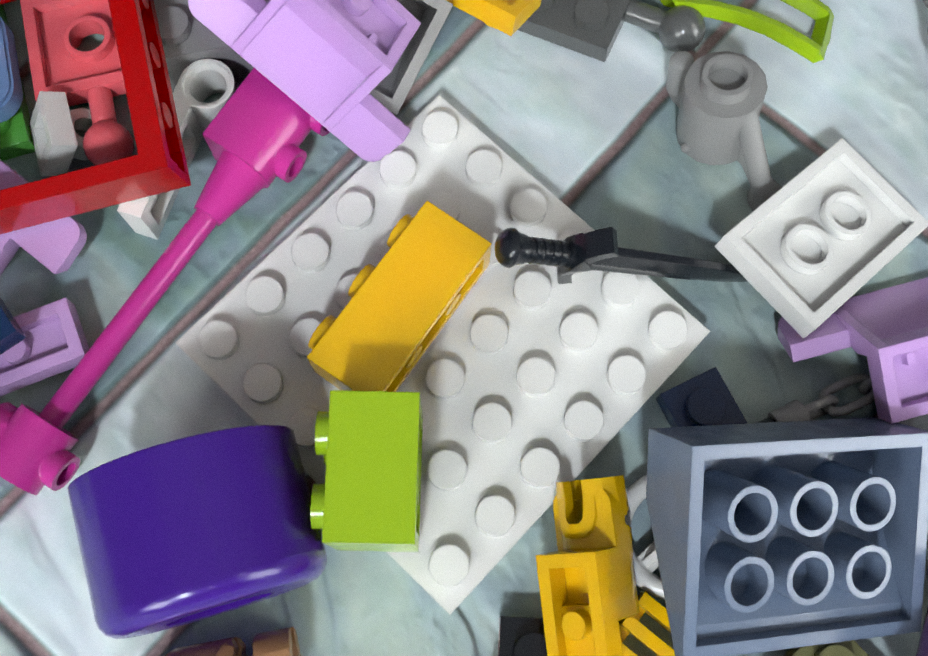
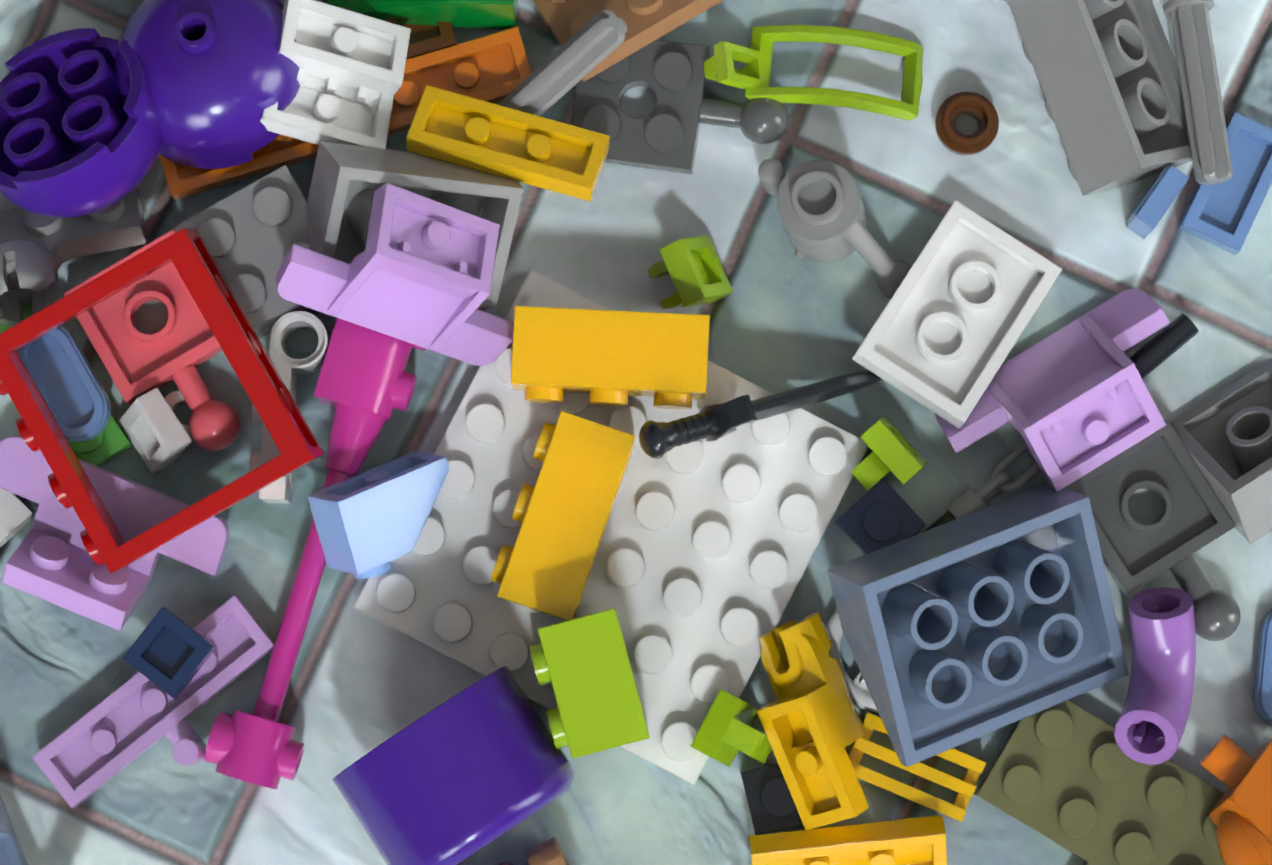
camera: 10 degrees left, 10 degrees up
none -> light blue slope [307,451,449,579]
none -> yellow brick [511,306,710,409]
none -> lime tile [647,235,733,309]
none -> lime tile [690,689,772,767]
none -> lime tile [851,416,928,490]
none -> reddish brown plate [935,92,999,155]

